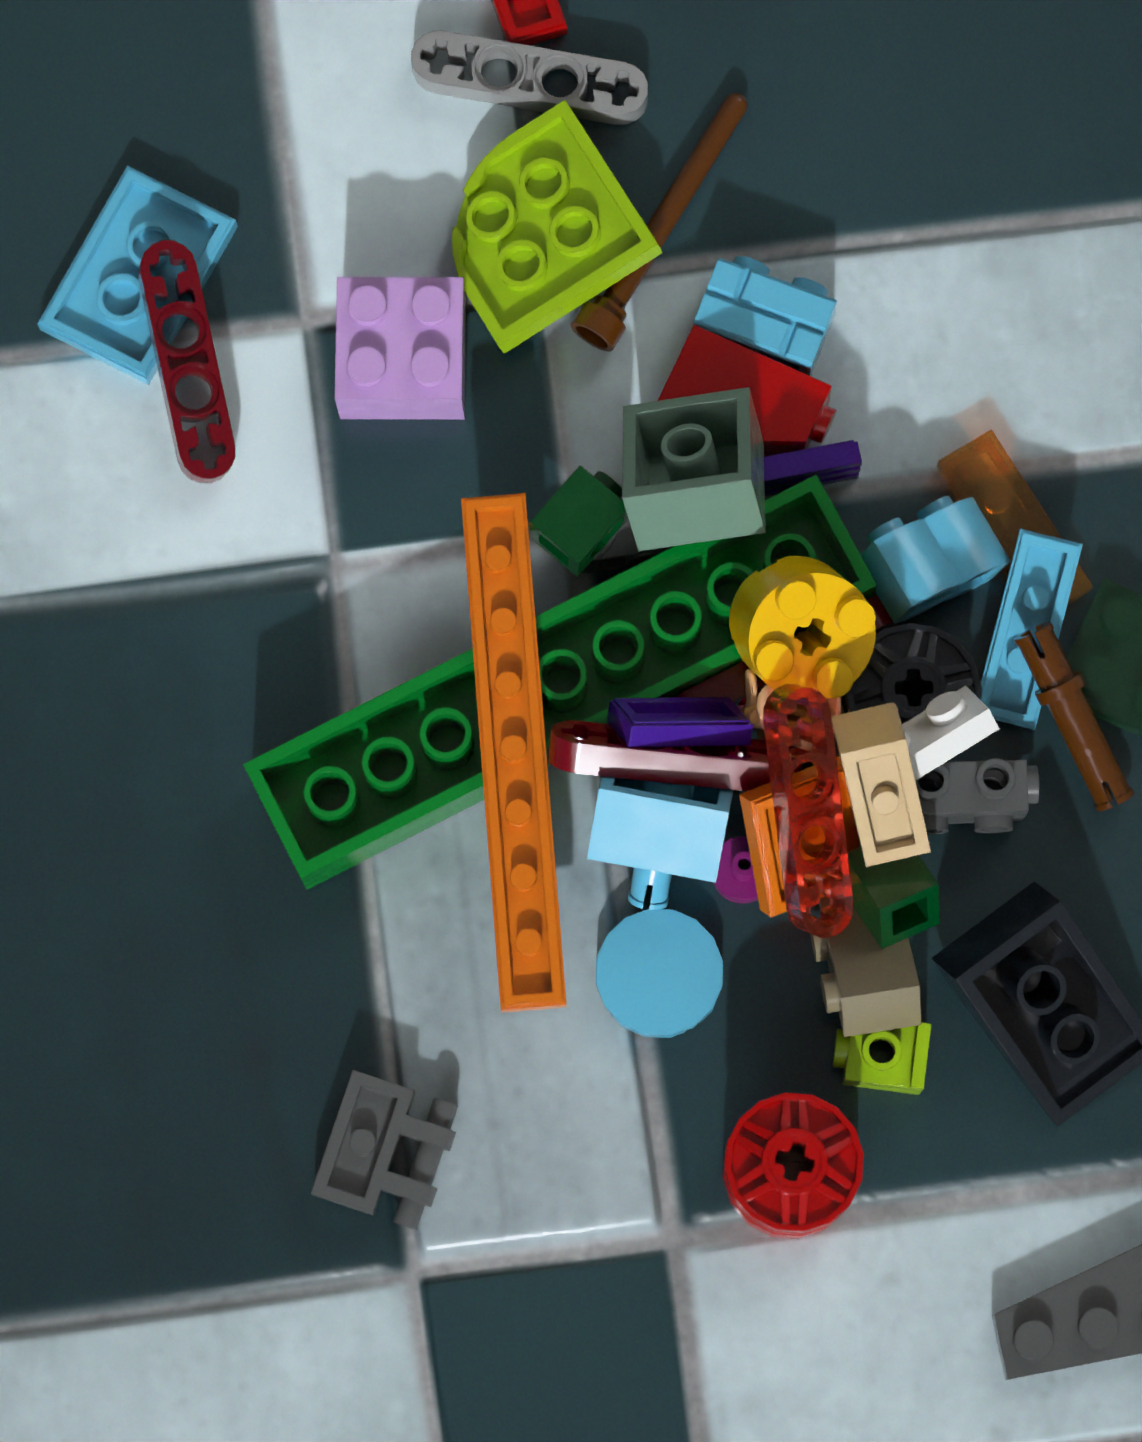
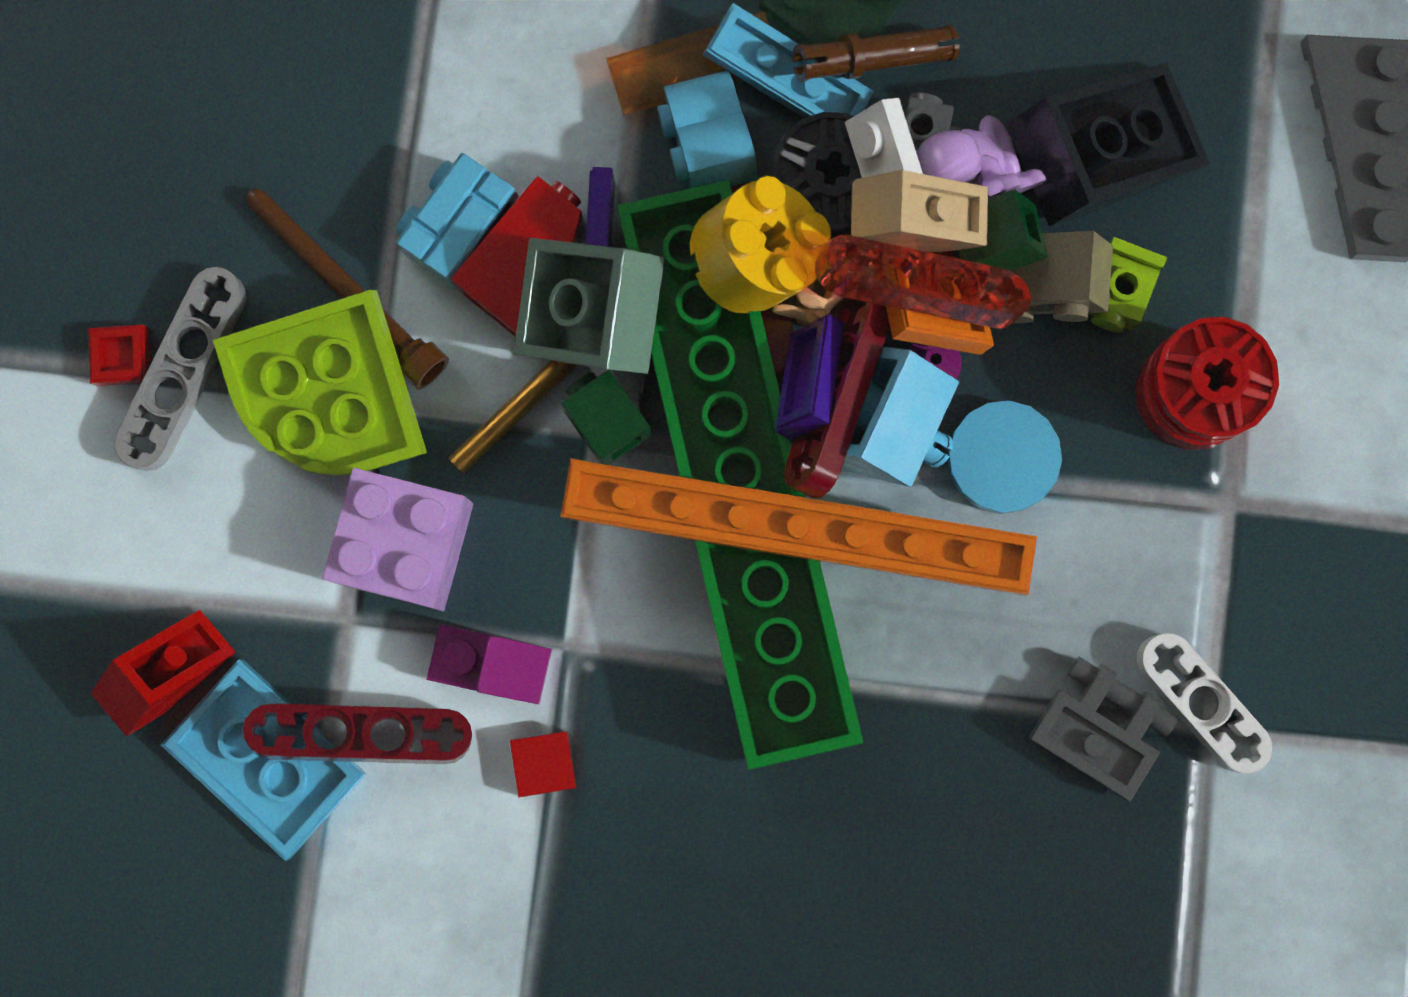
camera: 75 degrees left, 5 degrees up
none -> red slope [91,609,235,737]
none -> magenta slope [426,624,552,705]
none -> pearl gold bar [448,360,579,474]
none -> red tile [510,731,577,798]
none -> lavender animal [916,115,1046,199]
none -> white beam [1137,633,1272,774]

